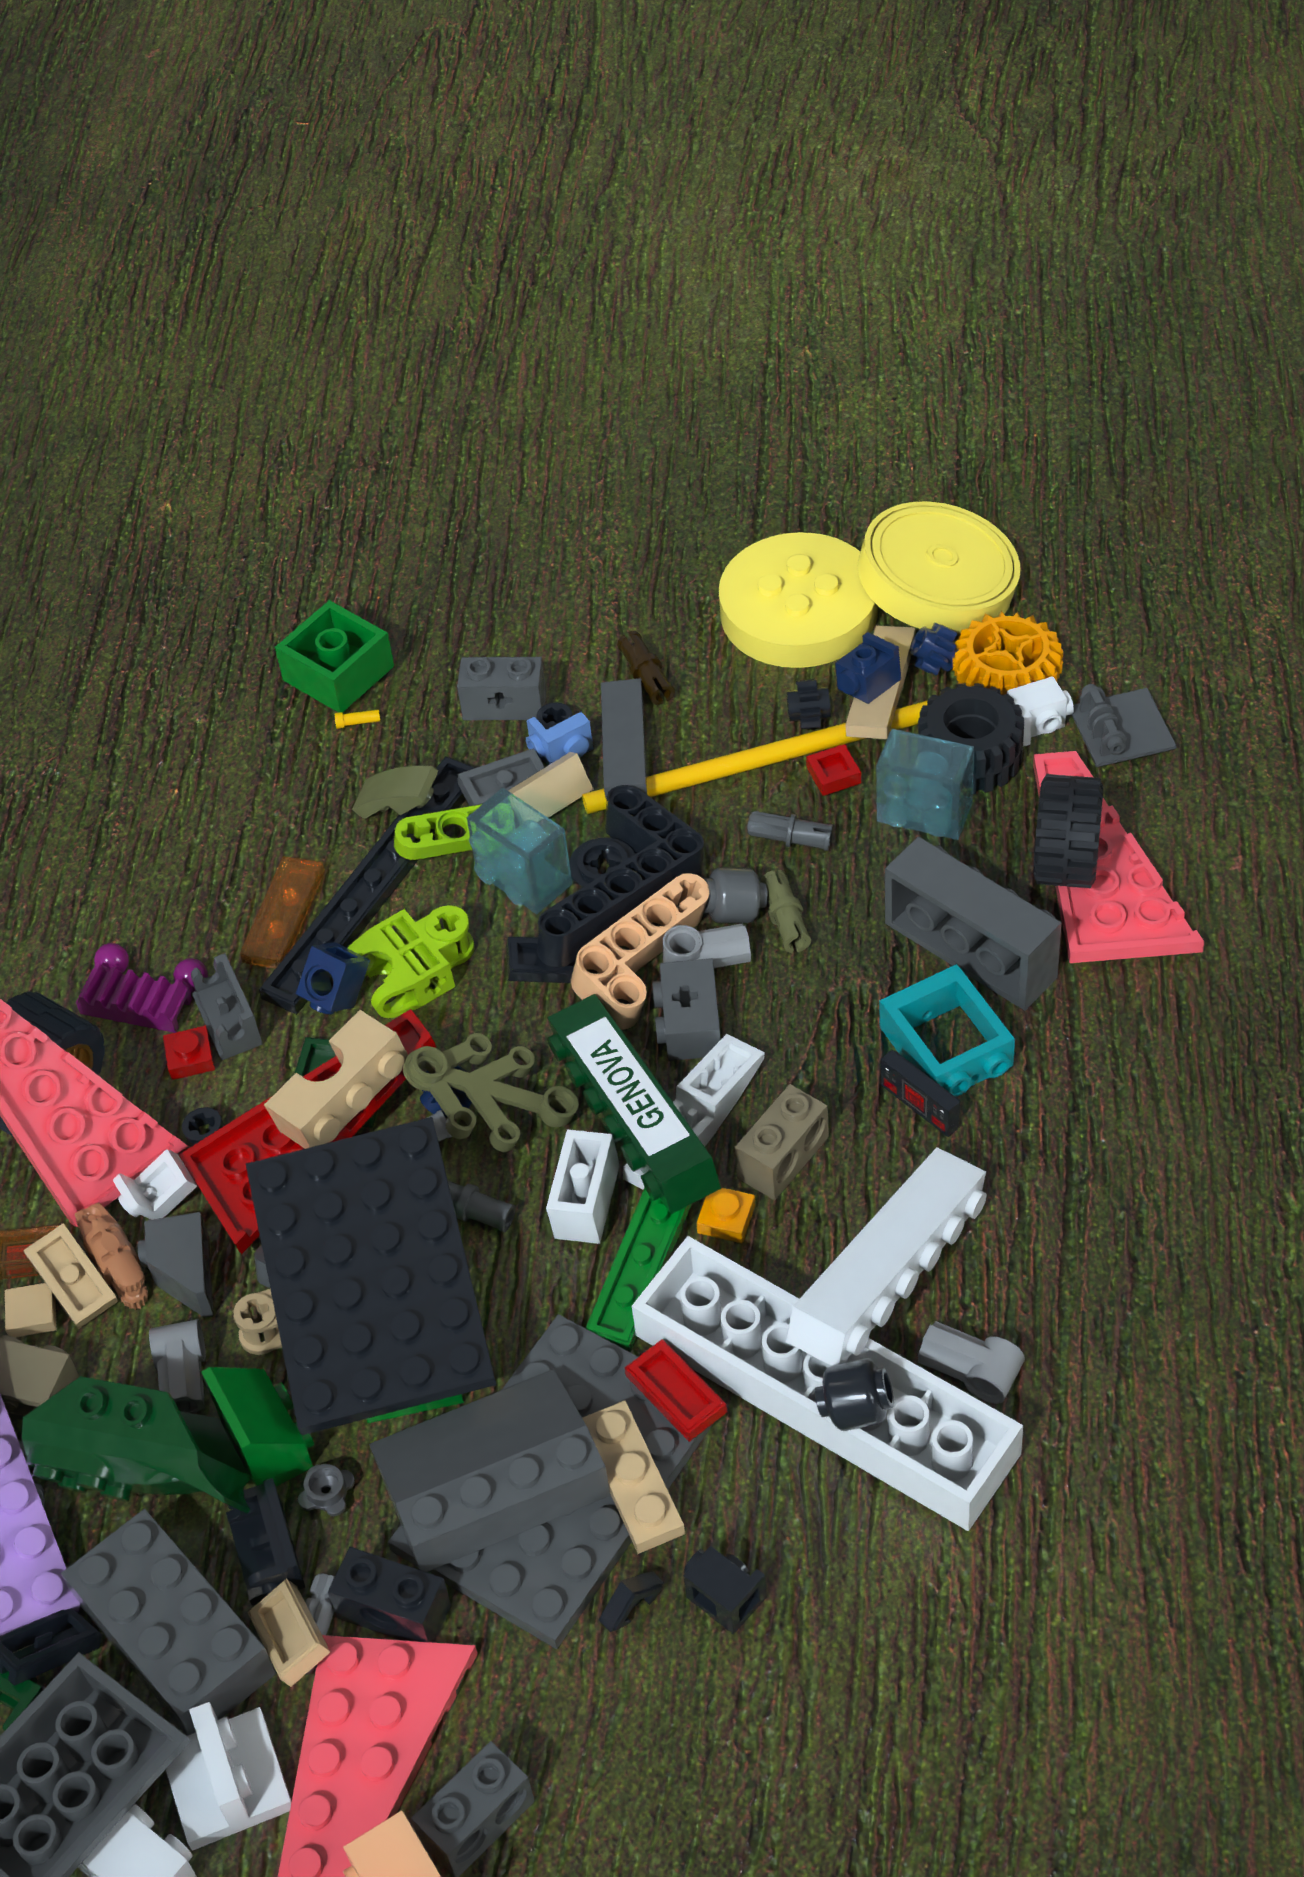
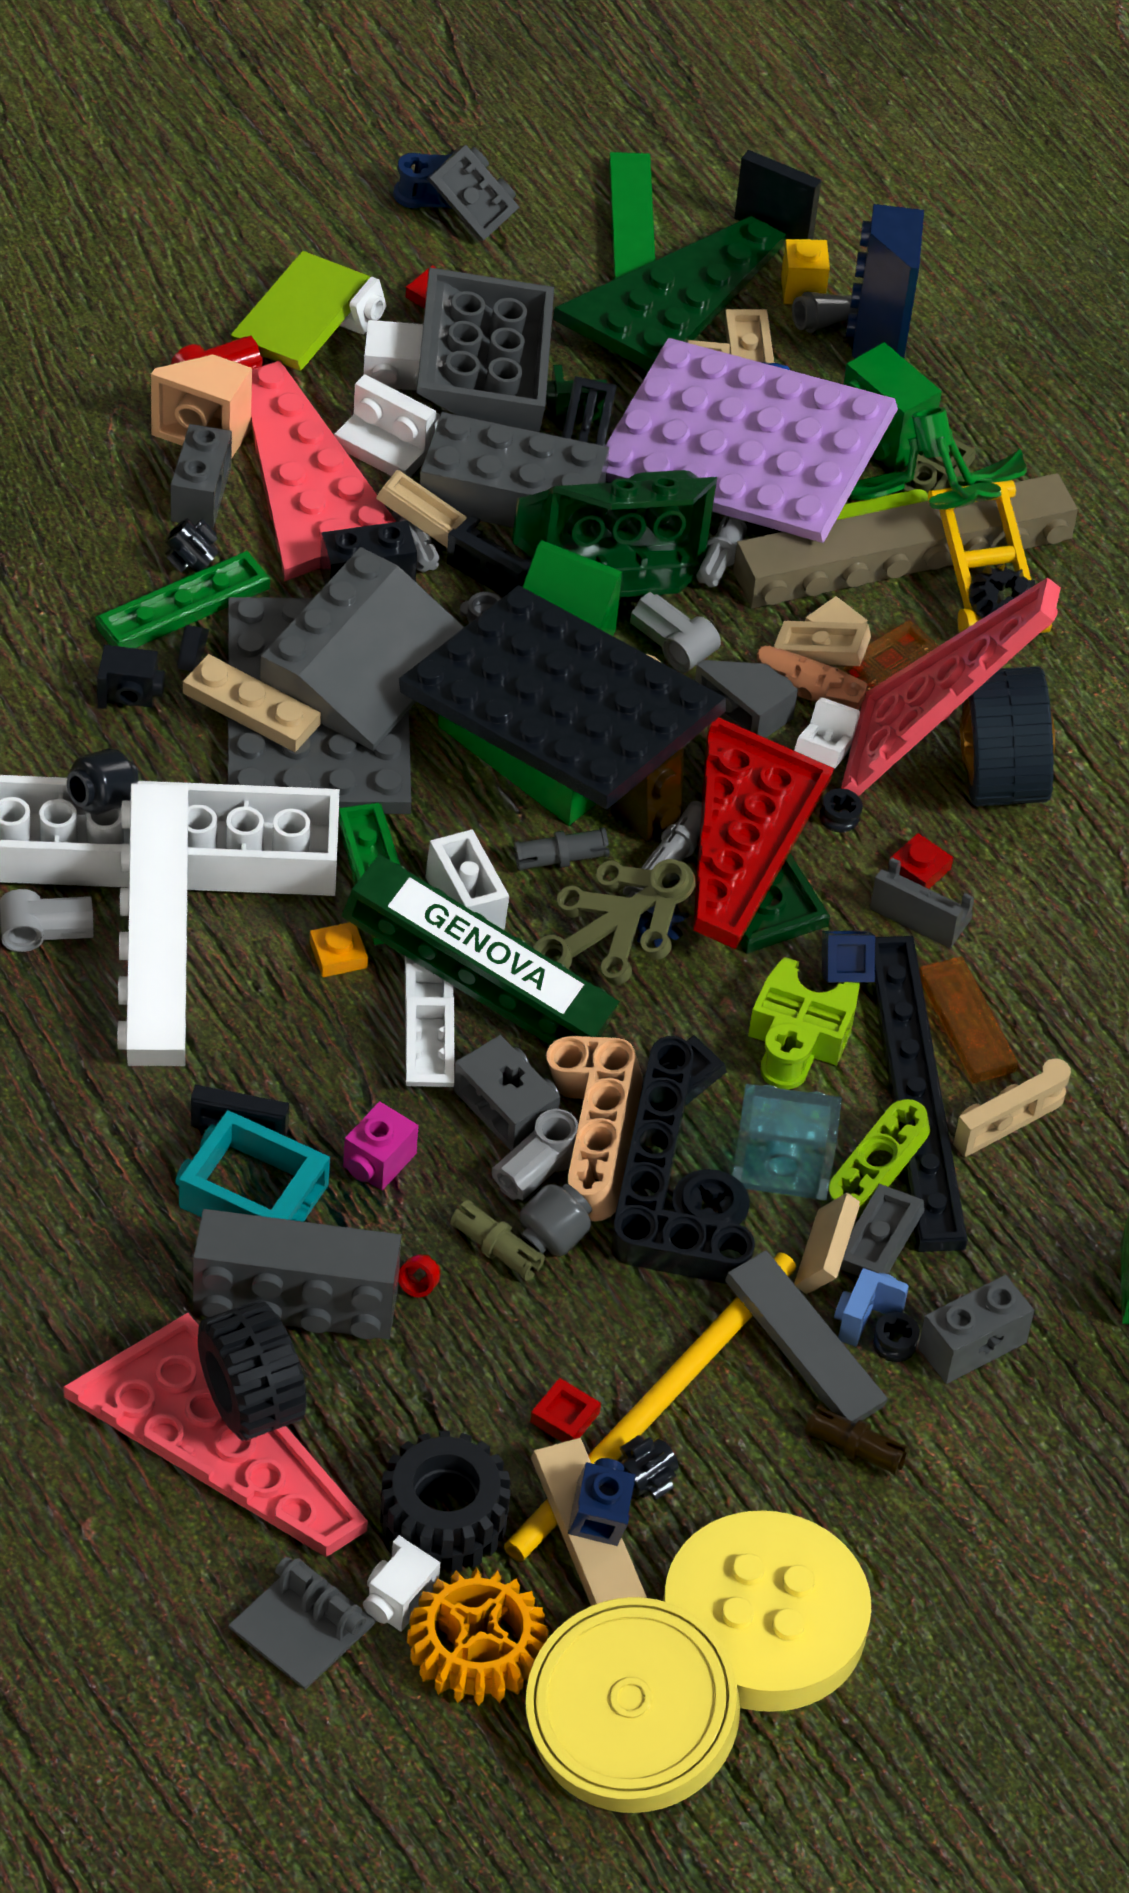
camera: 135 degrees right, 0 degrees up
magenta gear [76,943,208,1033] -> none
tan arch [264,1010,408,1149] -> none
yellow piece [334,710,380,729] -> none
olive slope [352,766,438,819] -> none
red tile [625,1339,727,1442] -> none
dark tan brick [735,1084,829,1200] -> none
dark grey axle [747,811,834,851] -> none
clear light blue brick [876,729,974,840] -> none
dark blue gear [910,623,959,676] -> none
none -> green tile [95,551,270,648]
none -> black gear [164,518,219,573]
none -> dark pink brick [343,1101,419,1191]
none -> red hinge [399,1254,441,1298]
none -> tan plate [953,1058,1071,1158]

